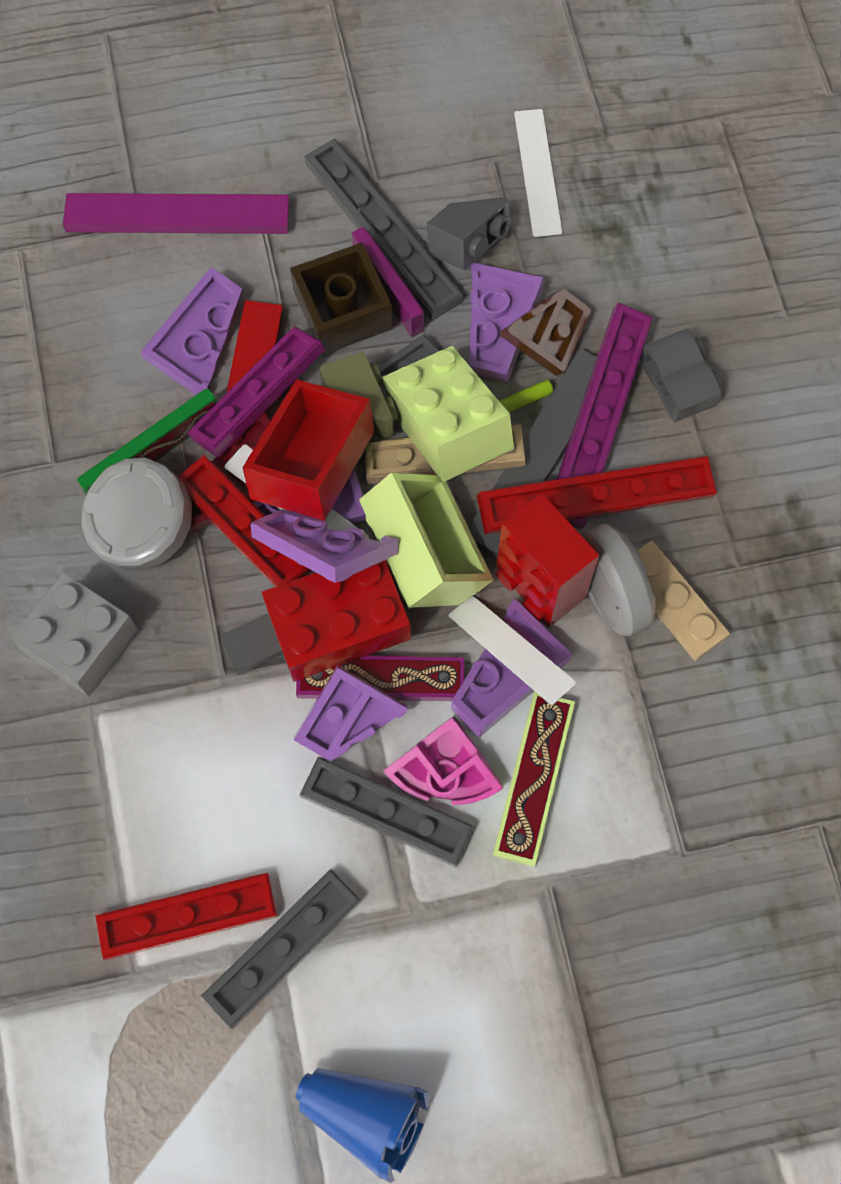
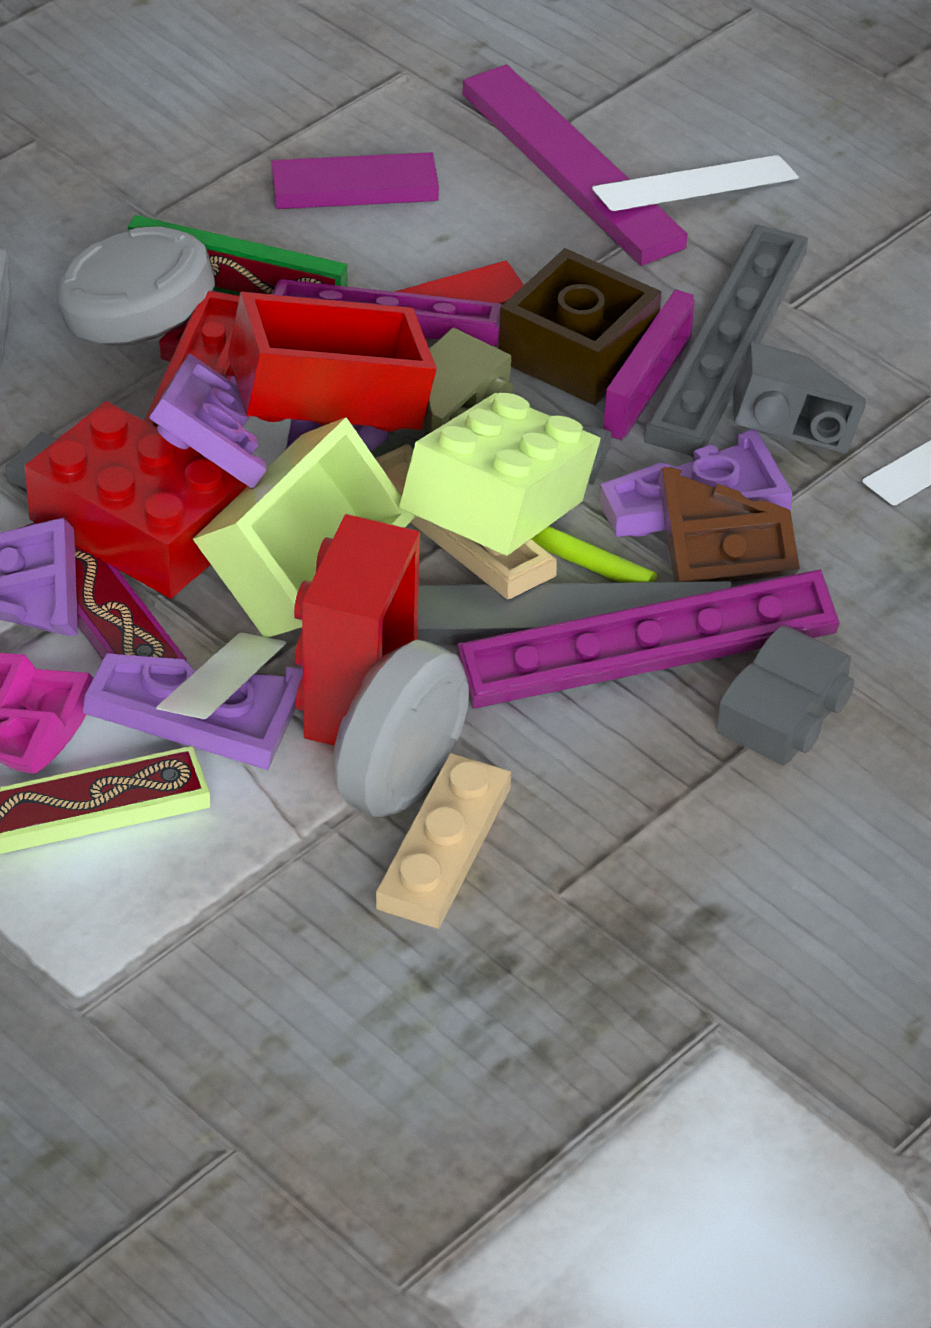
camera: 55 degrees right, 25 degrees down
medium lavender wing [141,267,242,395] -> none
red tile [476,456,717,535] -> none
none -> magenta tile [271,152,439,209]
none -> white sticker [592,155,799,211]

